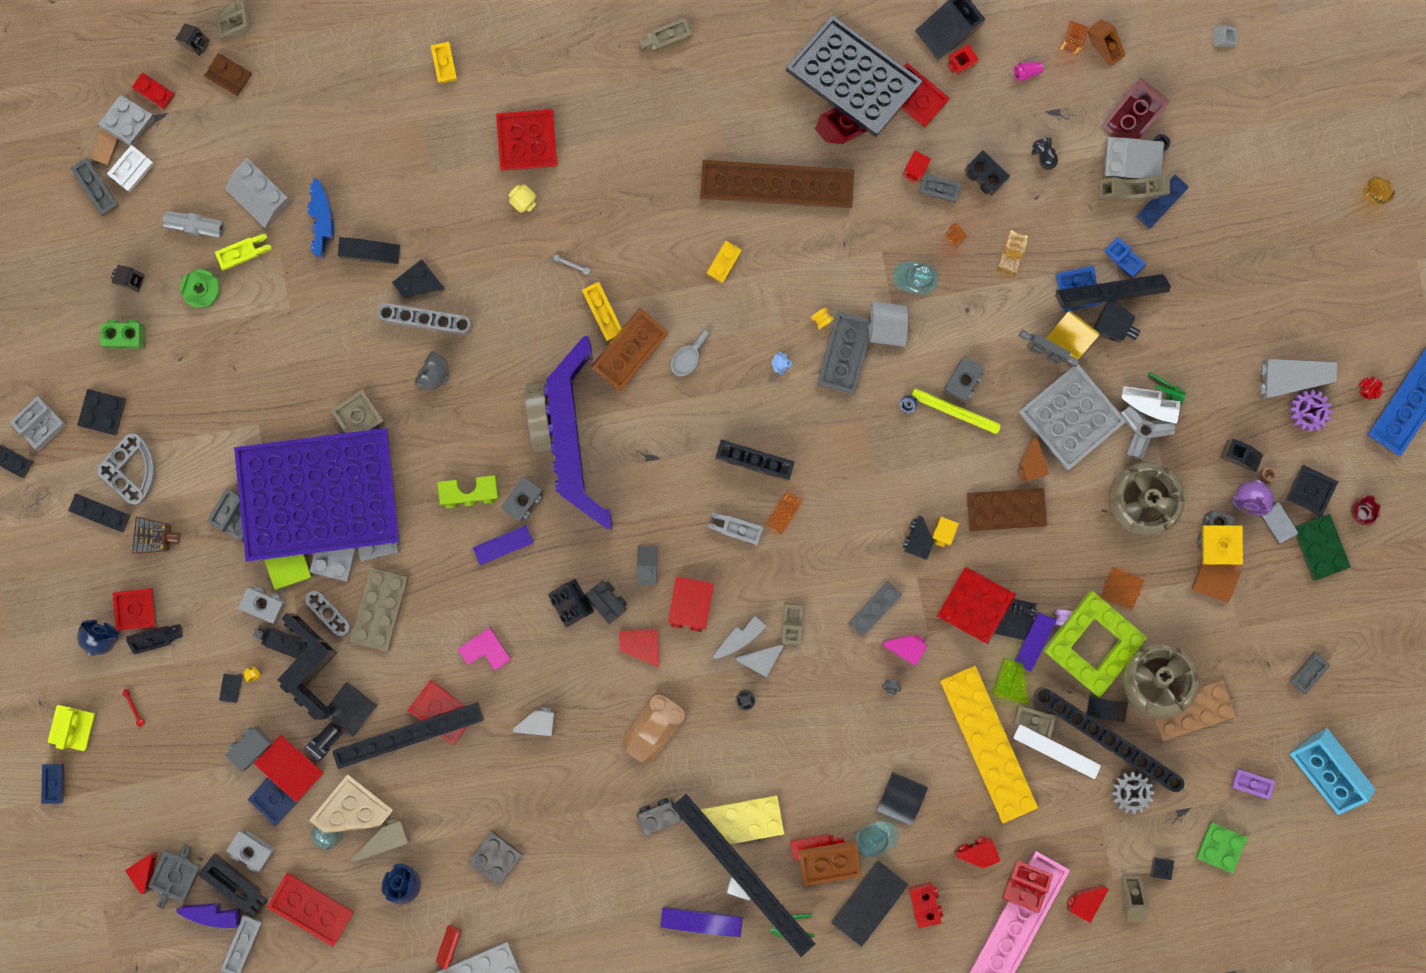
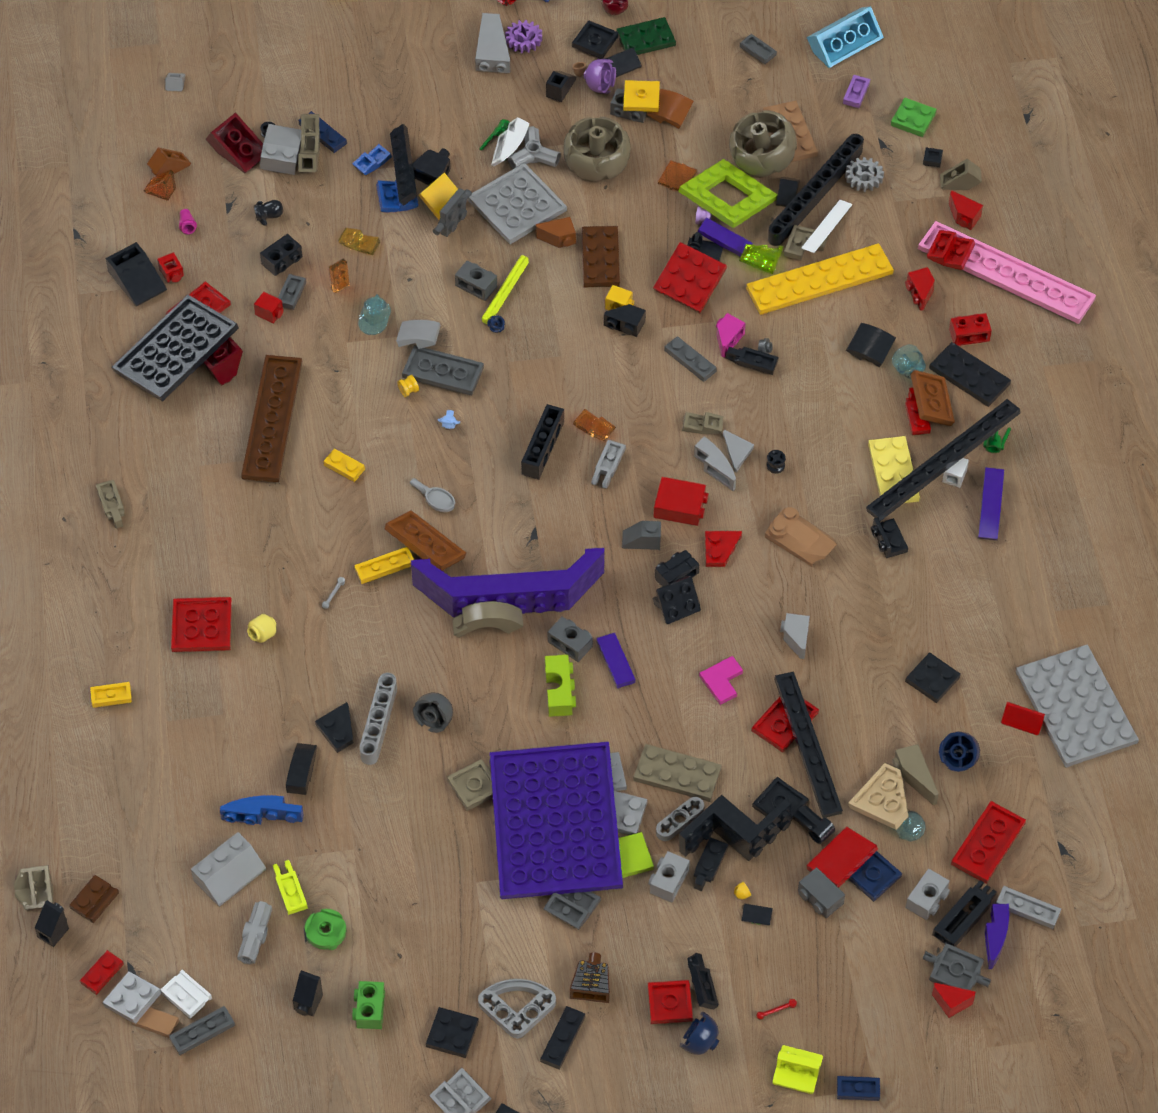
camera: 85 degrees left, 30 degrees down
none -> black hinge [726,347,779,375]

